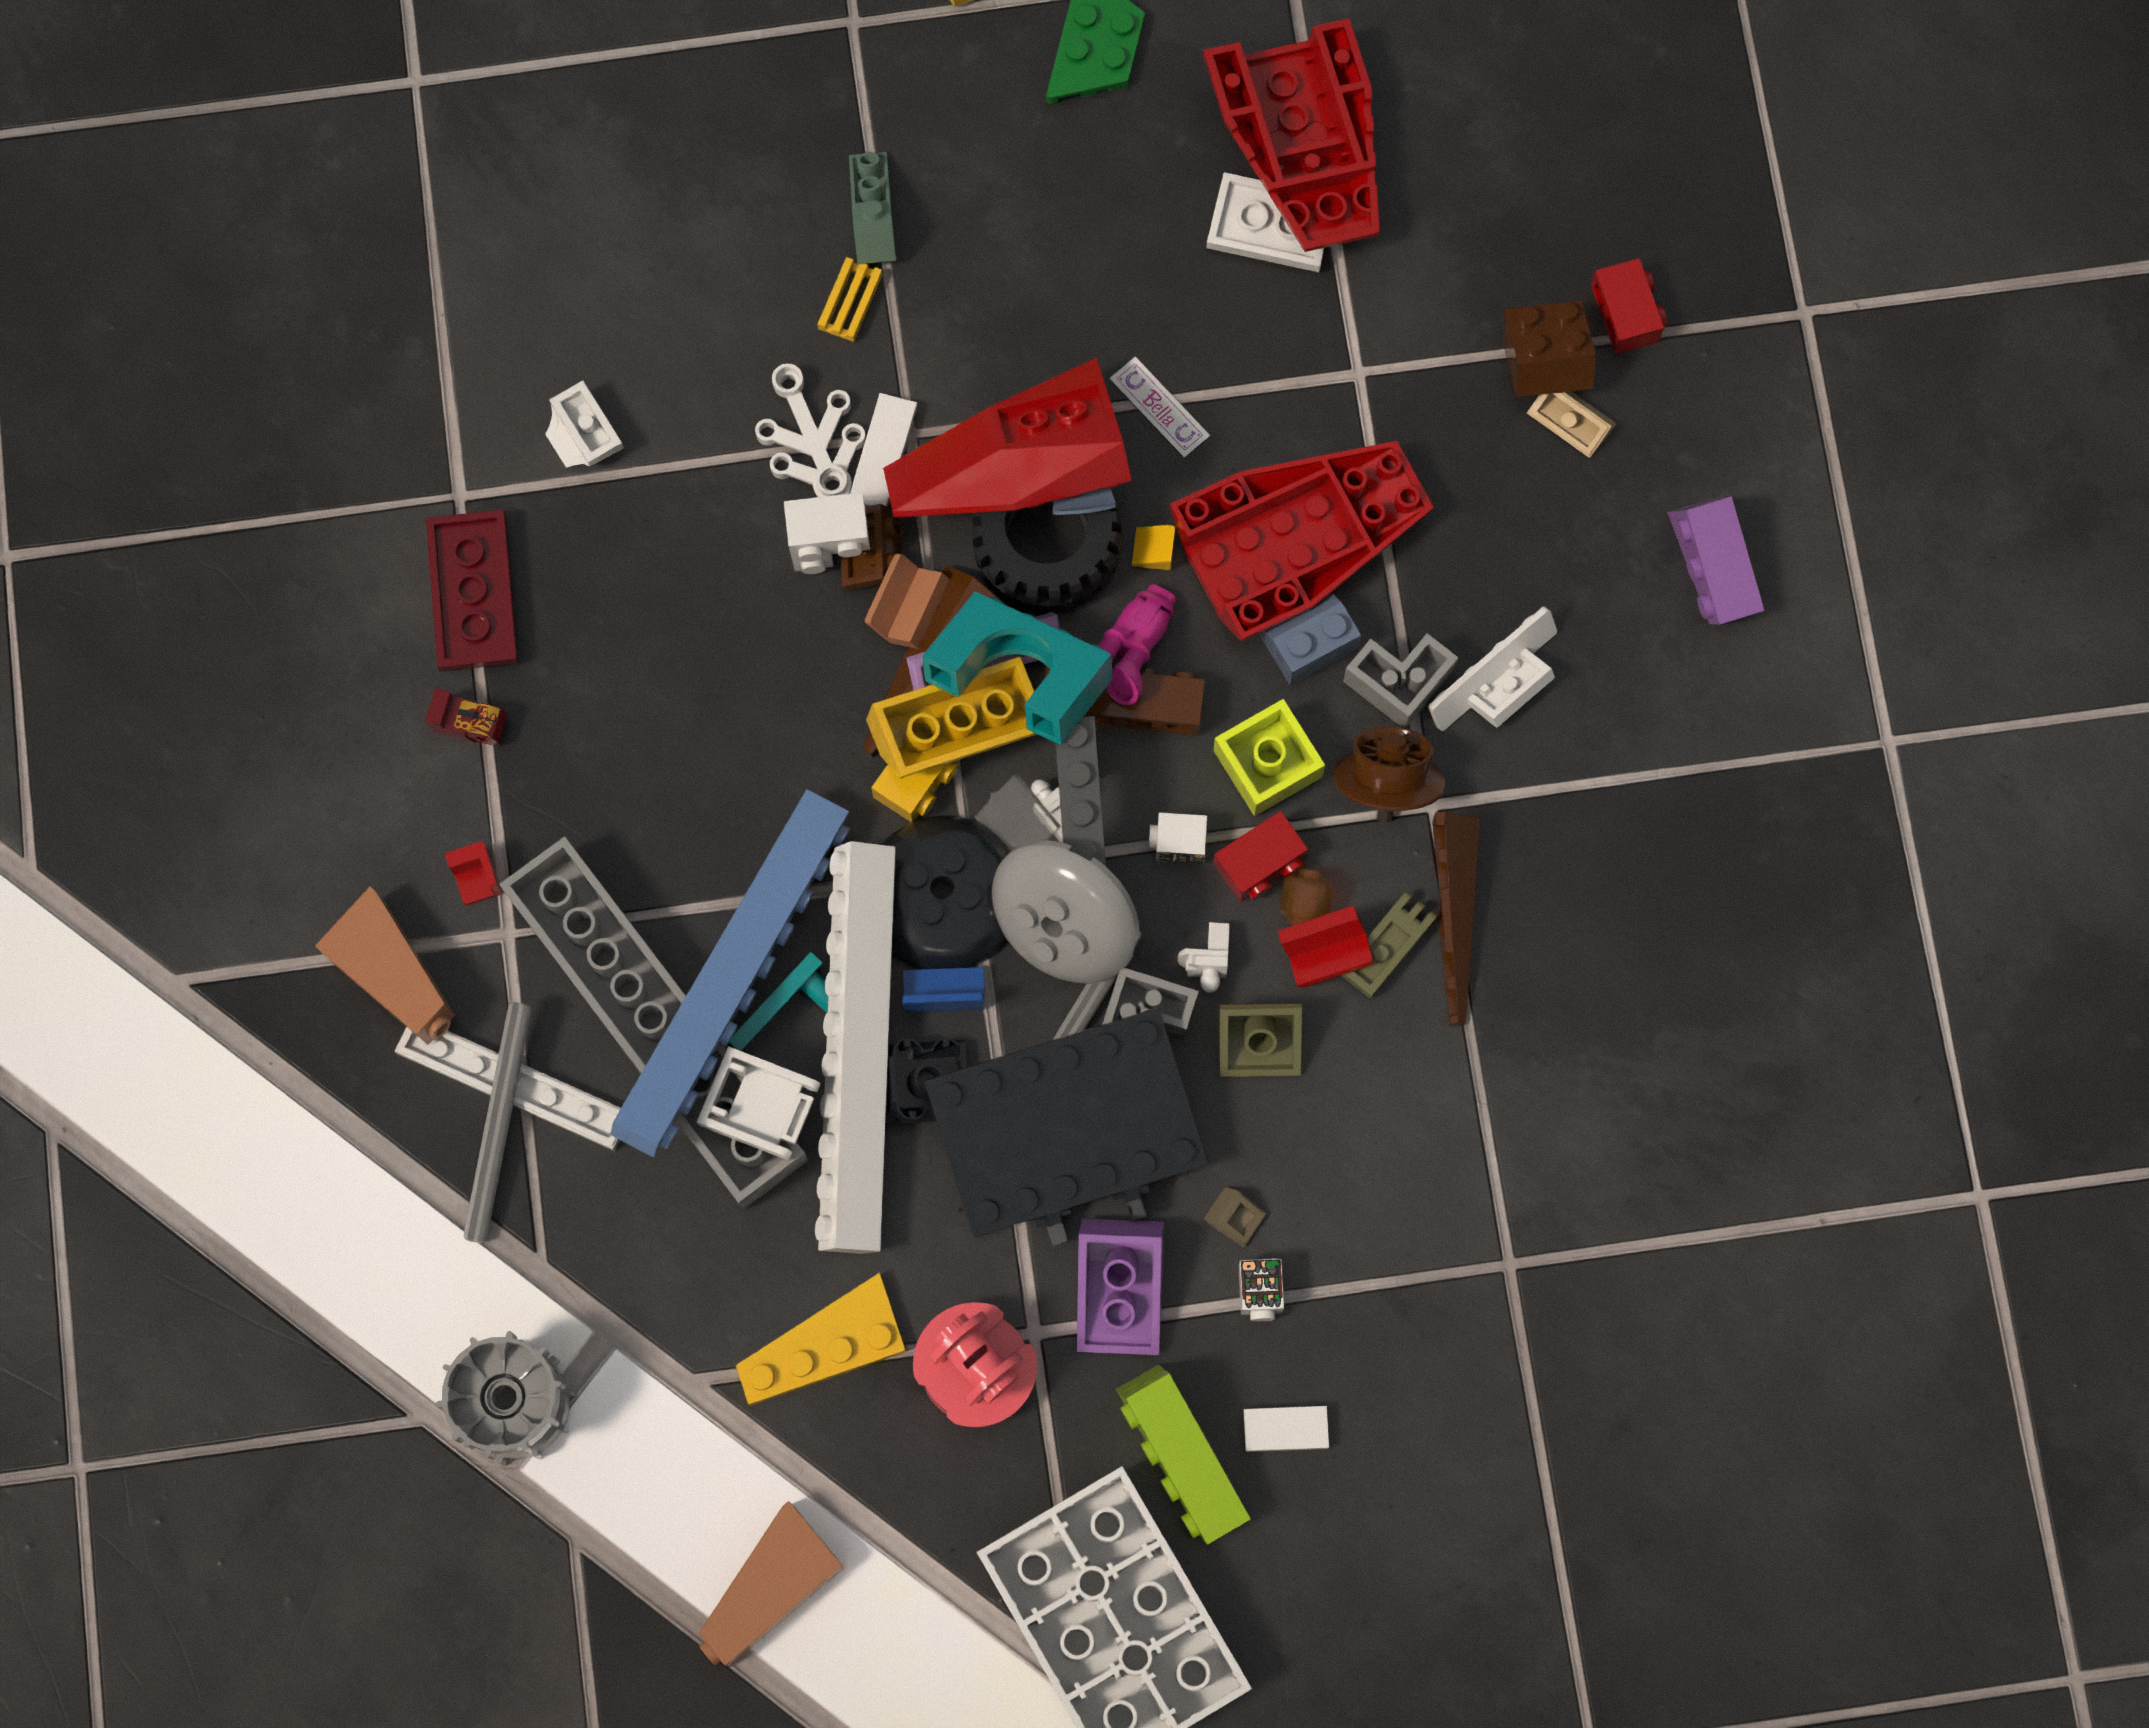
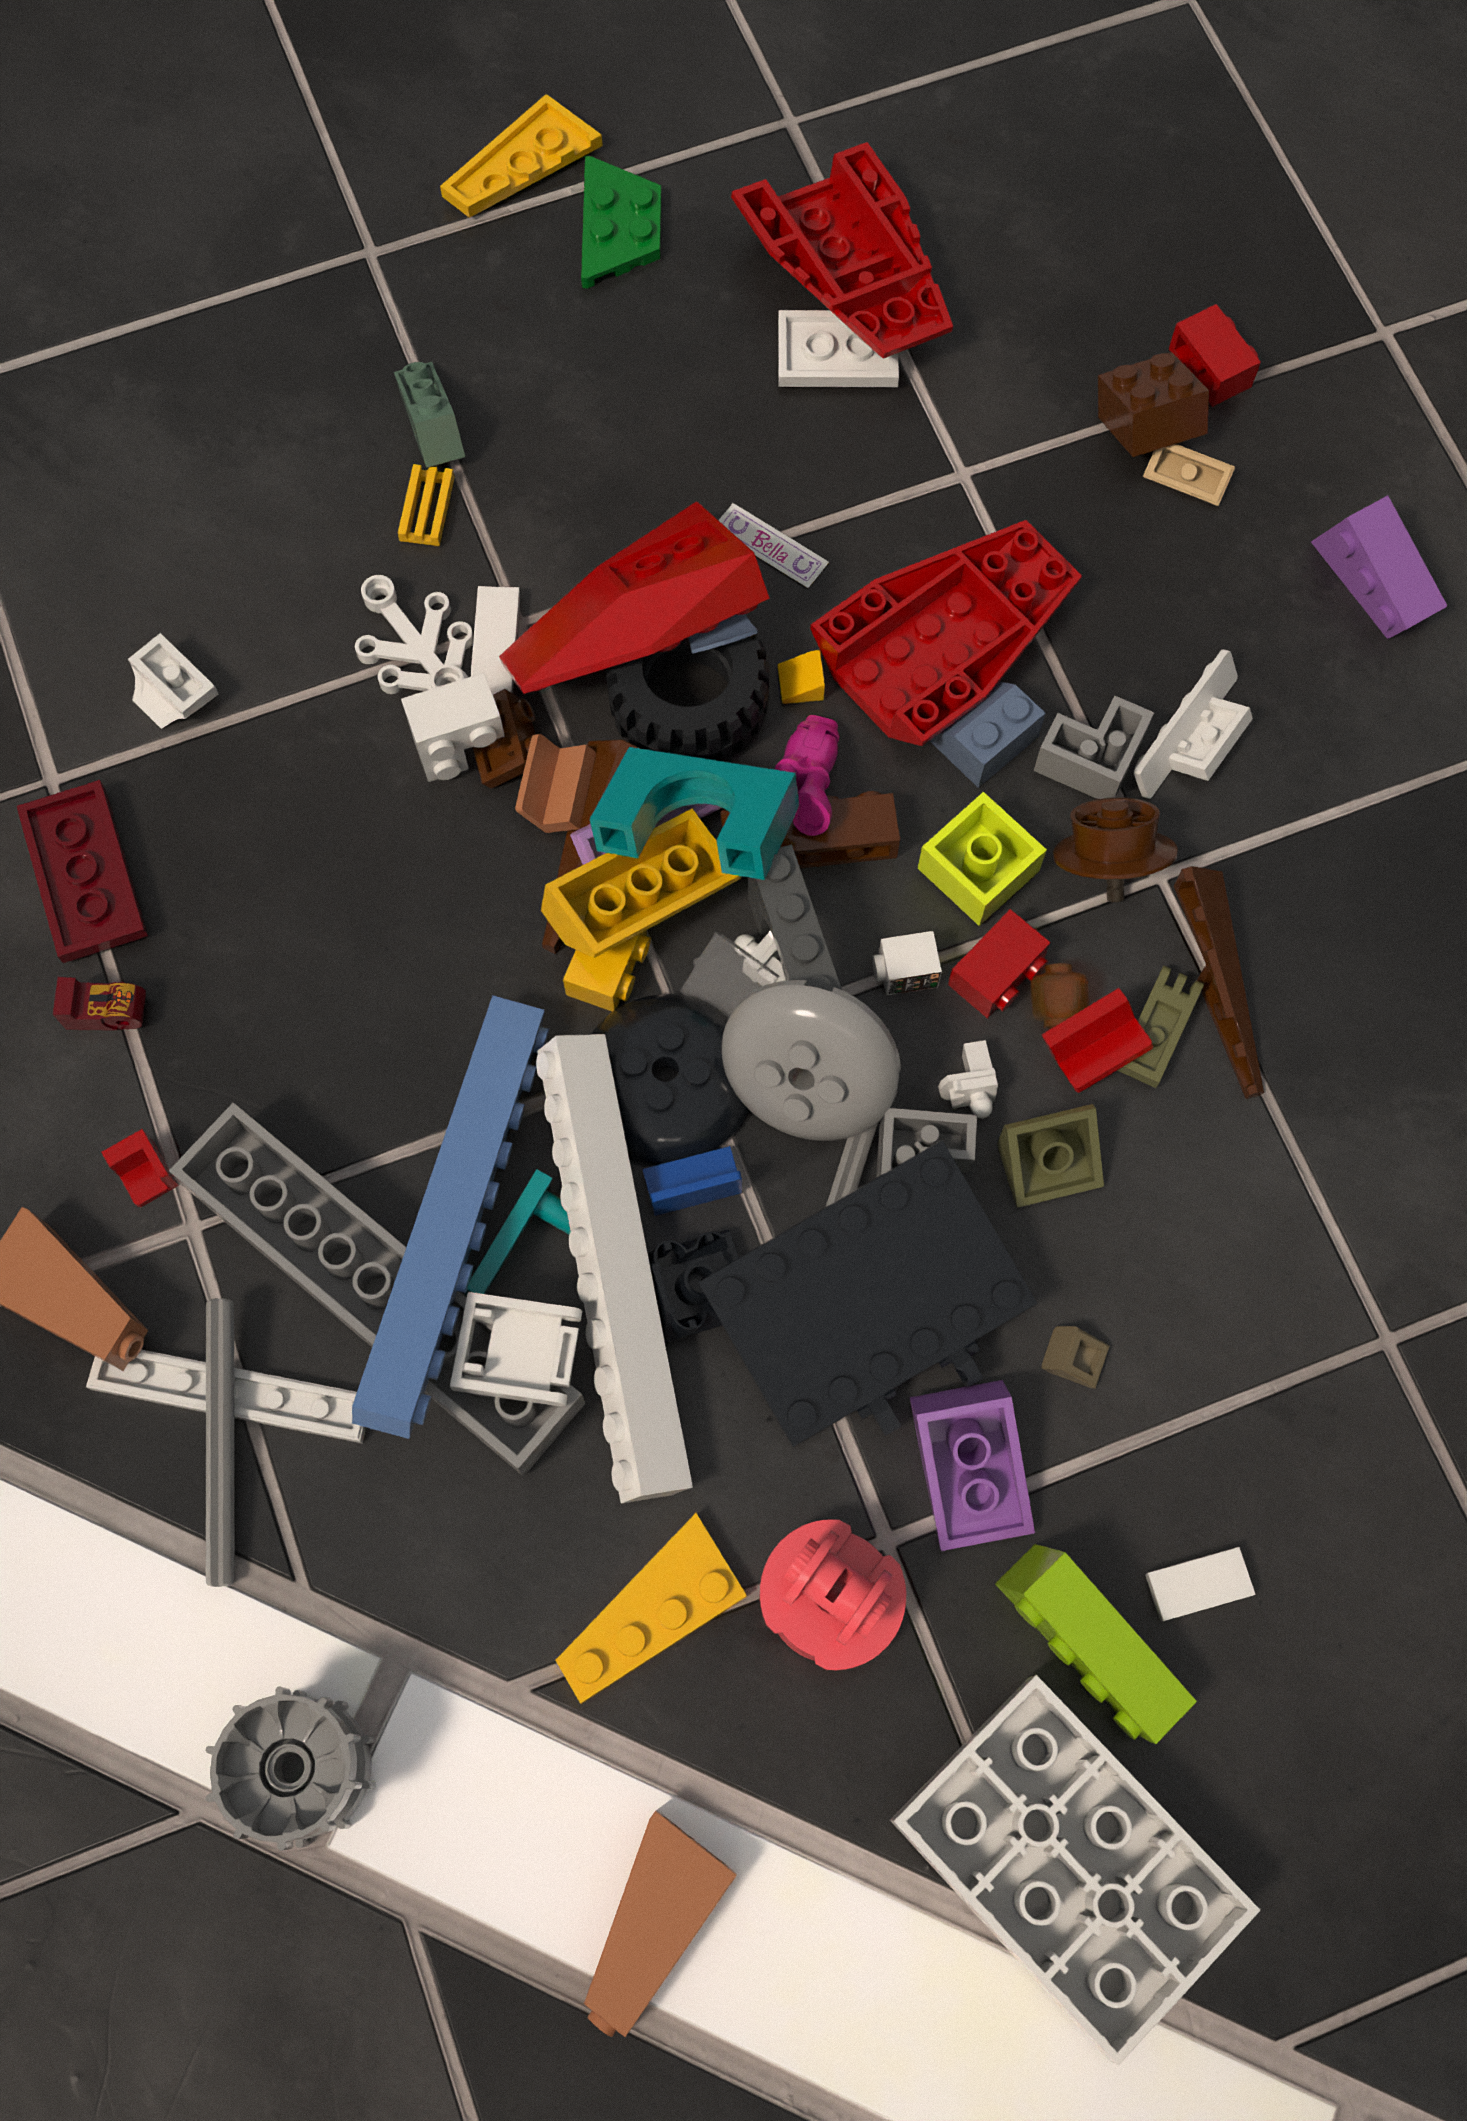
camera: 15 degrees left, 5 degrees down
brick [1239,1259,1284,1321] -> none

